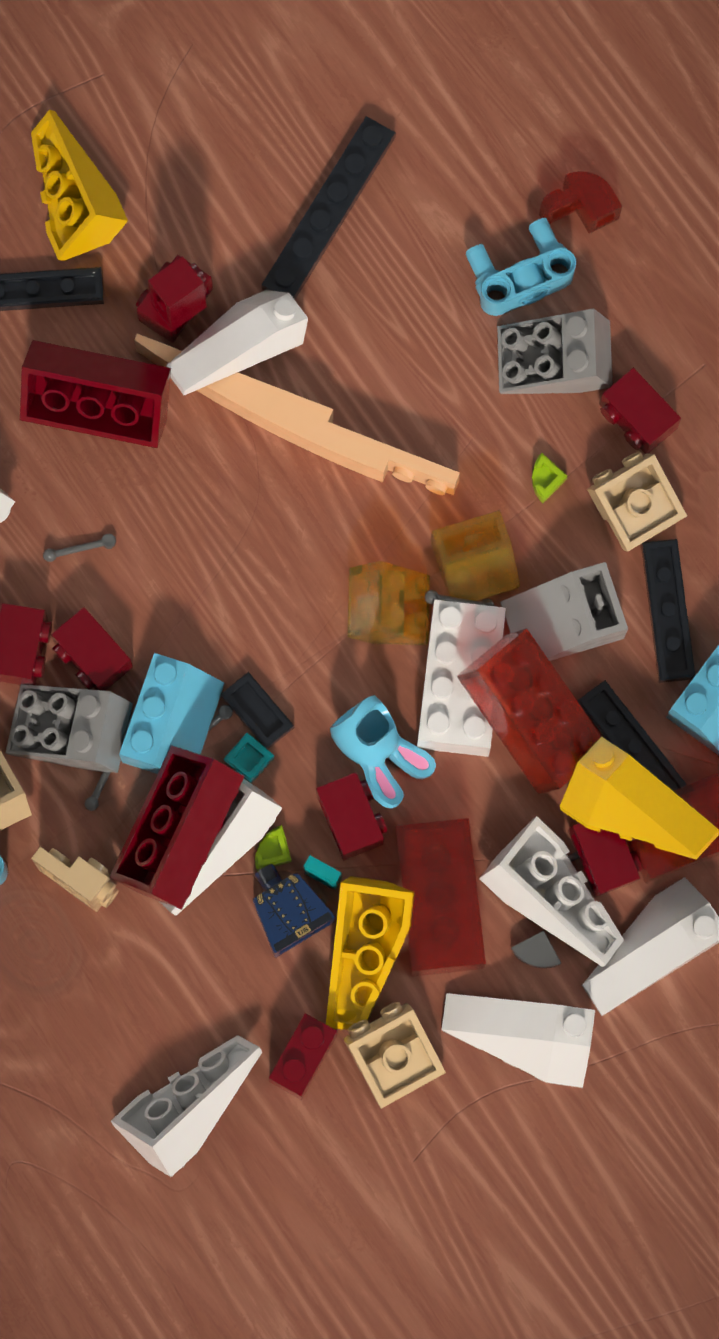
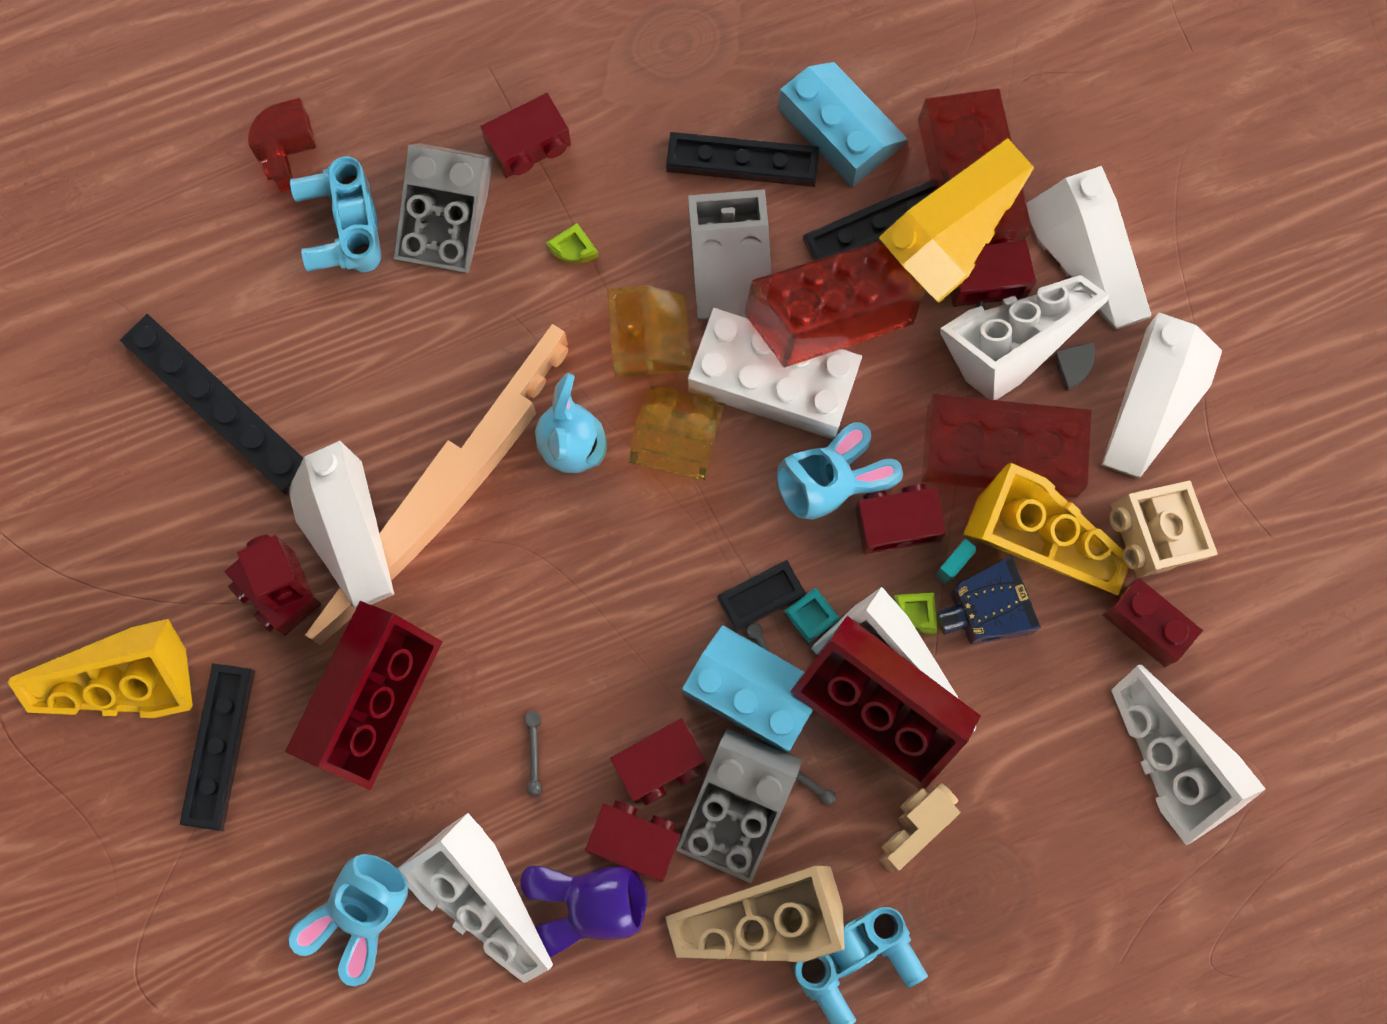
camera: 75 degrees left, 0 degrees up
dark grey hinge [425,590,495,606] -> none
tan plate [587,451,687,552] -> none
none -> medium azure piece [535,373,607,473]

